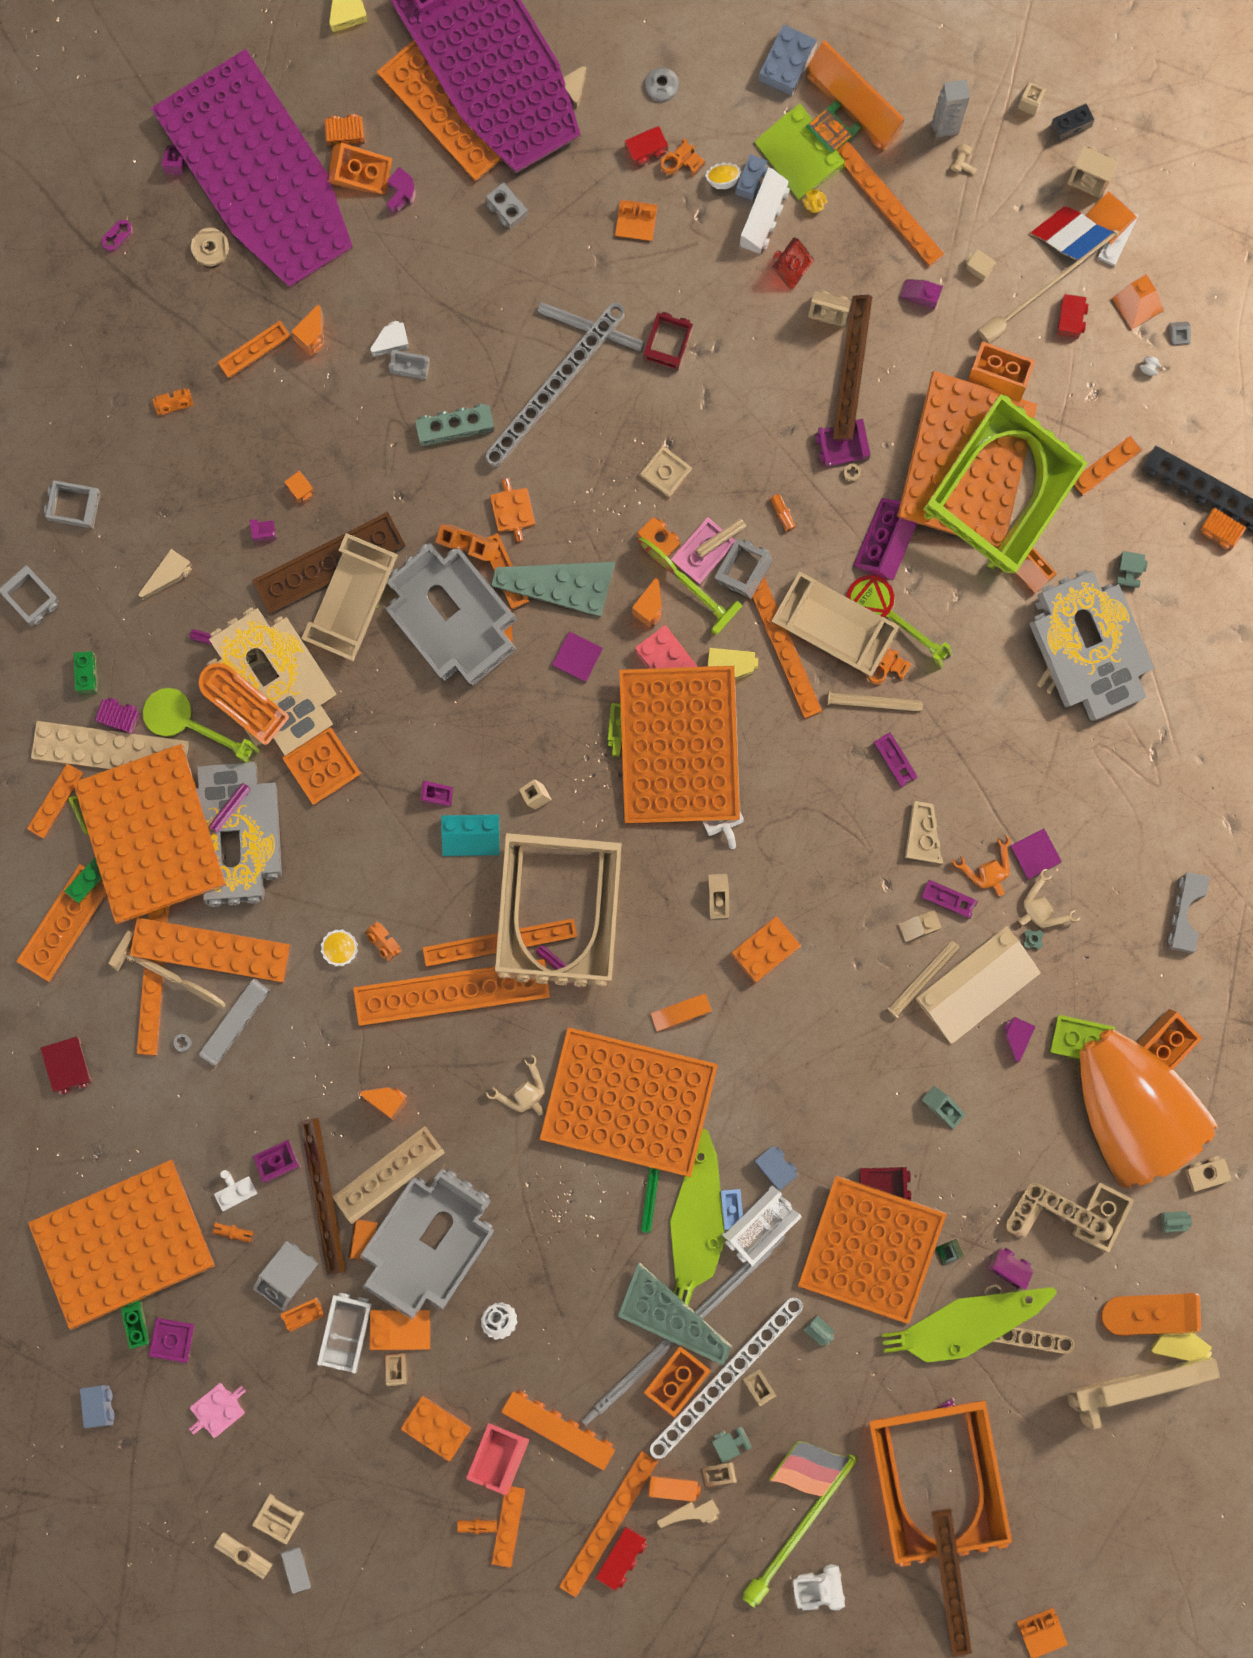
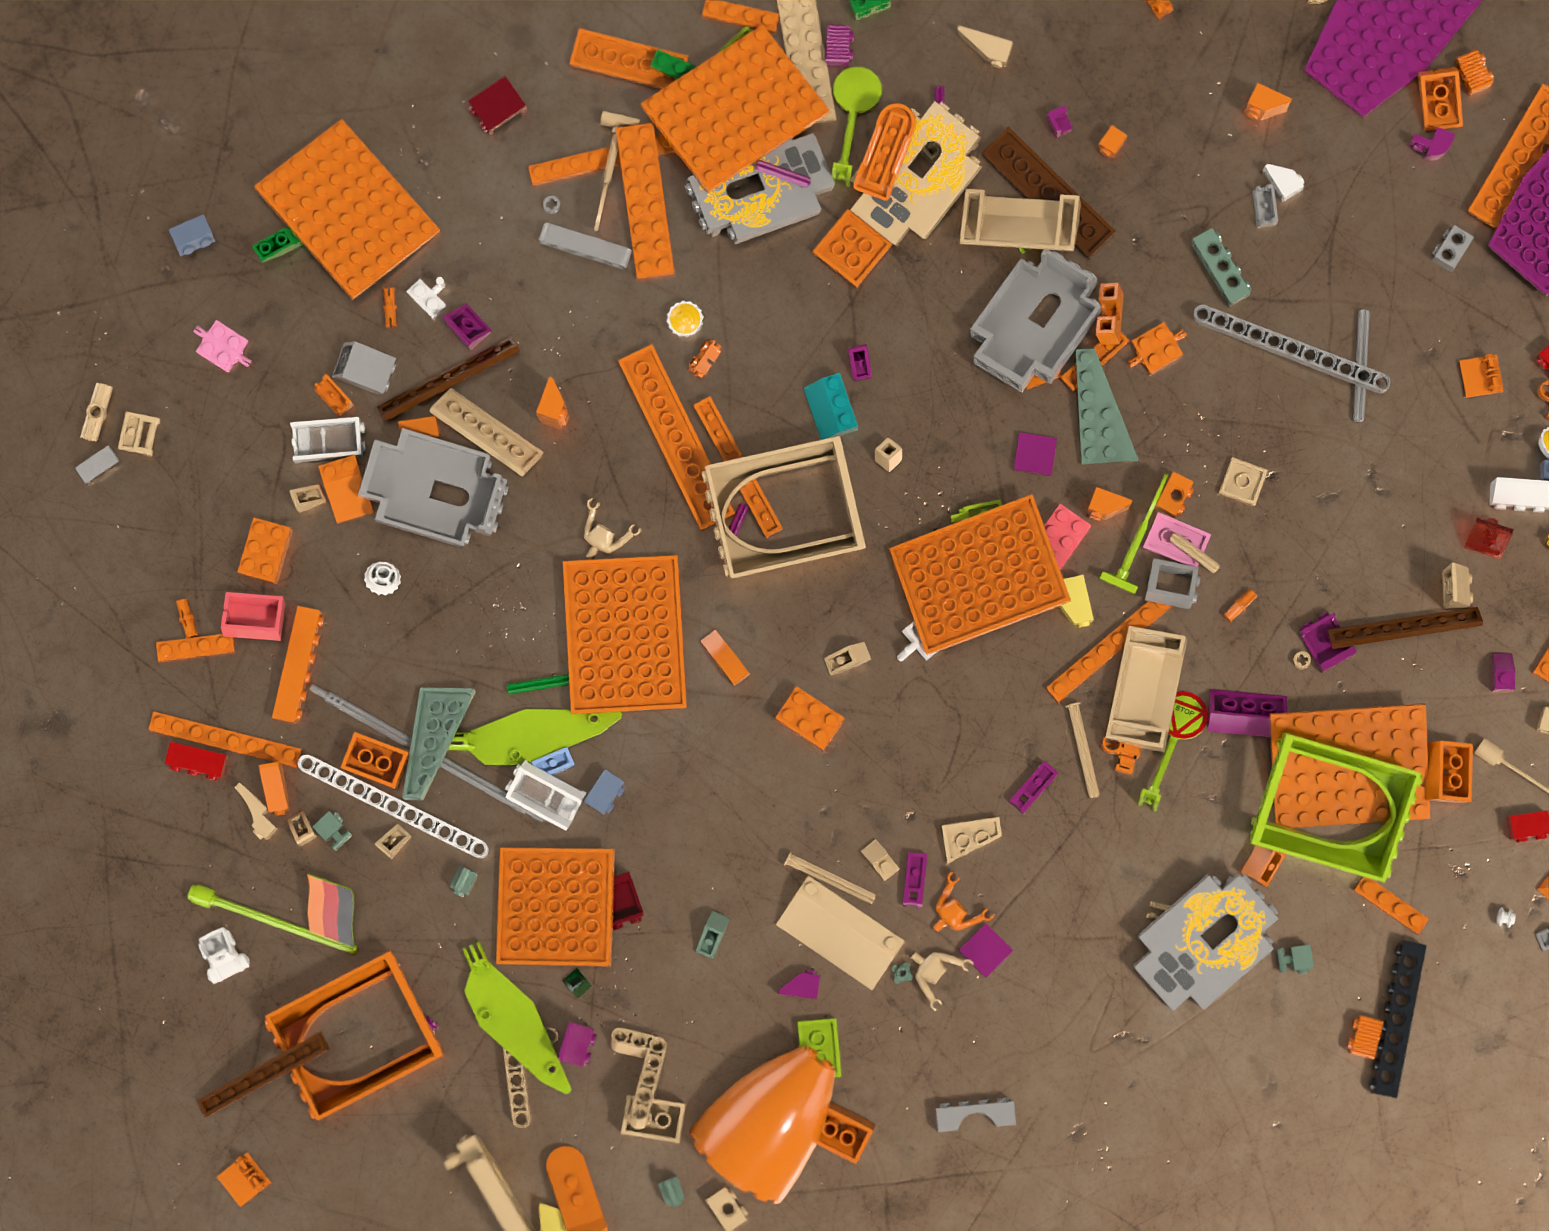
camera: 80 degrees right, 0 degrees up
magenta tile [149,1317,195,1363] -> none
orange plate [218,320,291,379] -> none
dark red window [643,312,693,370] -> none

